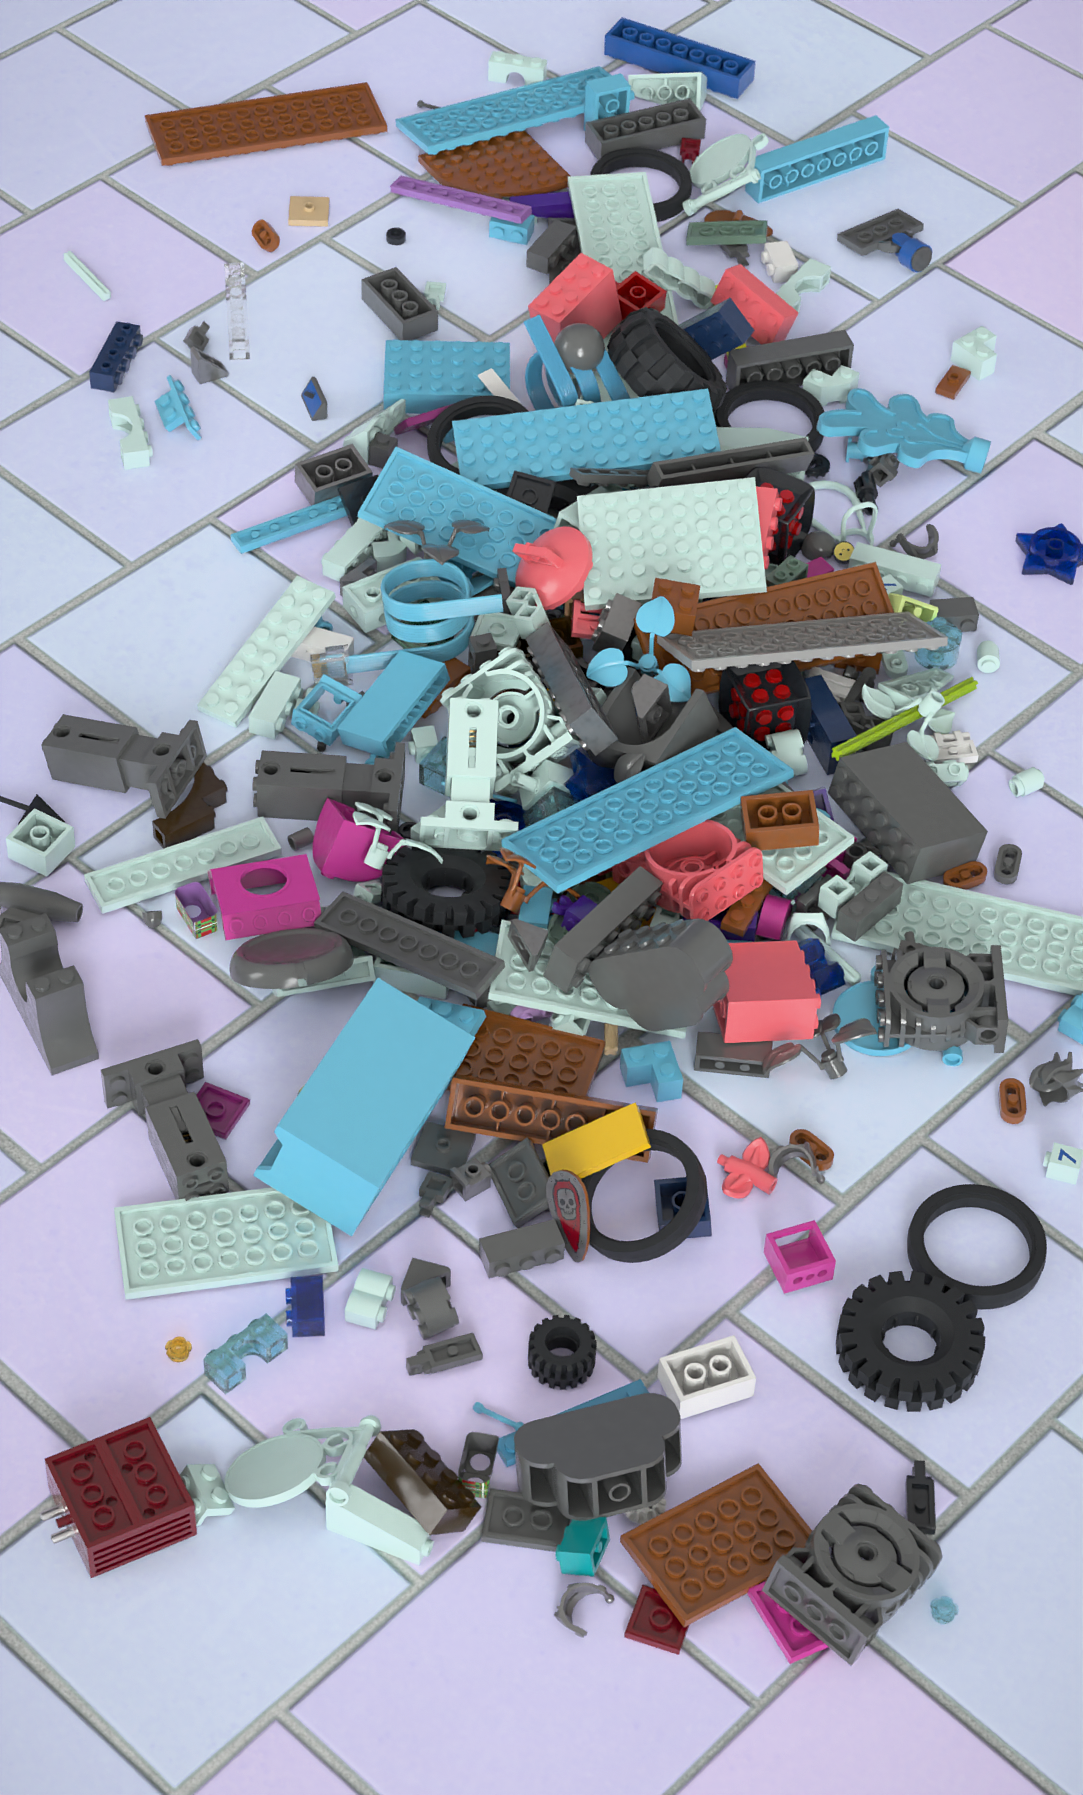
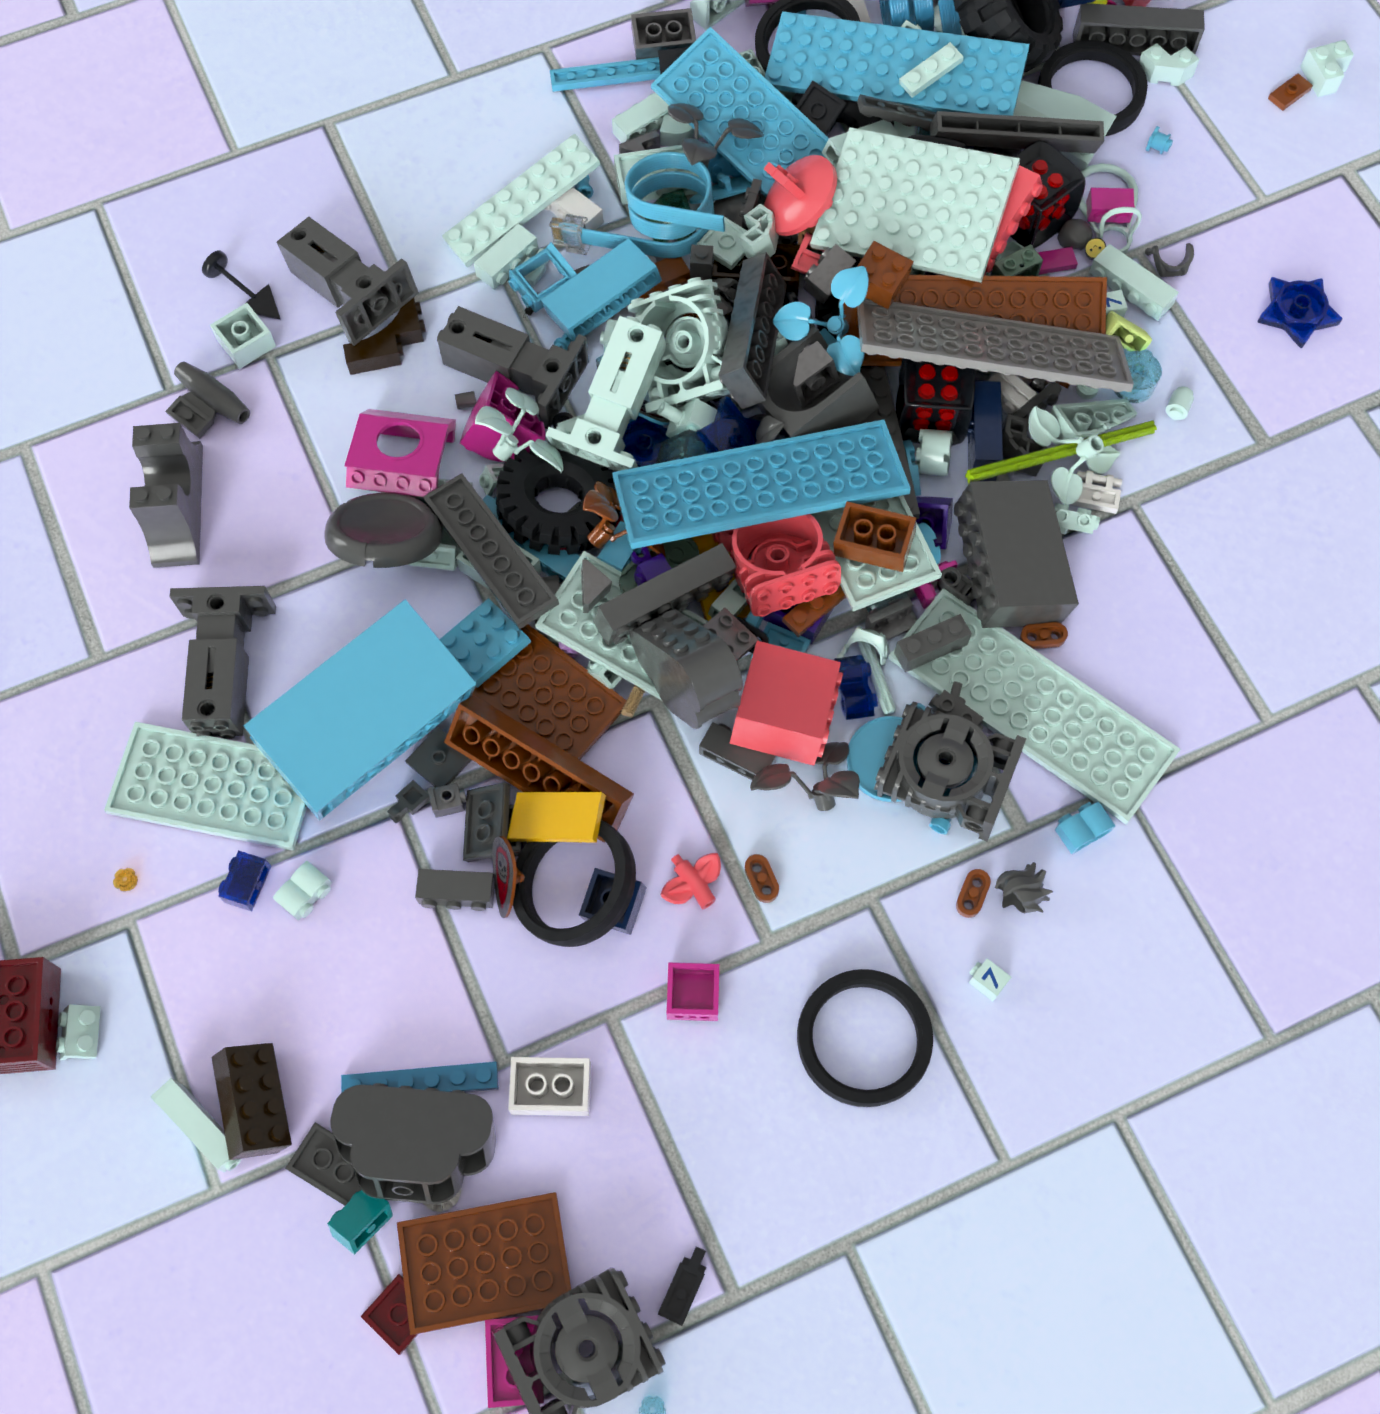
camera: 25 degrees right, 20 degrees up
light aqua plate [84,816,282,914] -> none
dark grey hinge [142,910,163,928] -> none
piece [175,882,218,939] -> none
magenta tile [196,1082,250,1140] -> none
clear light blue arch [203,1313,288,1395] -> none
light aqua piece [224,1415,381,1508] -> none
dark grey brick [369,432,398,469] -> none
dark grey slope [401,1257,451,1306] -> none
dark grey brick [403,1276,459,1340] -> none
dark grey hinge [406,1333,483,1376] -> none
dark grey piece [458,1432,499,1499] -> none
medium azure hinge [472,1402,524,1431] -> none
black tyre [528,1315,597,1390] -> none
flat silver helmet [554,1582,614,1638] -> none
medium azure brick [620,1041,683,1102] -> none
dark pink brick [756,894,793,940] -> none
flat silver helmet [769,1142,825,1184] -> none
black gear [805,453,830,479] -> none
medium azure plant [817,388,991,474] -> none
light aqua arch [818,851,888,919] -> none
black tyre [836,1271,986,1412] -> none
black arm [853,471,878,515] -> none
dark grey brick [866,453,900,487] -> none
dark grey piece [929,597,979,634] -> none
dark grey plate [994,844,1022,885] -> none
light aqua brick [1008,767,1045,797] -> none
none -> light aqua plate [899,42,963,98]
none -> dark pink brick [1086,187,1135,224]

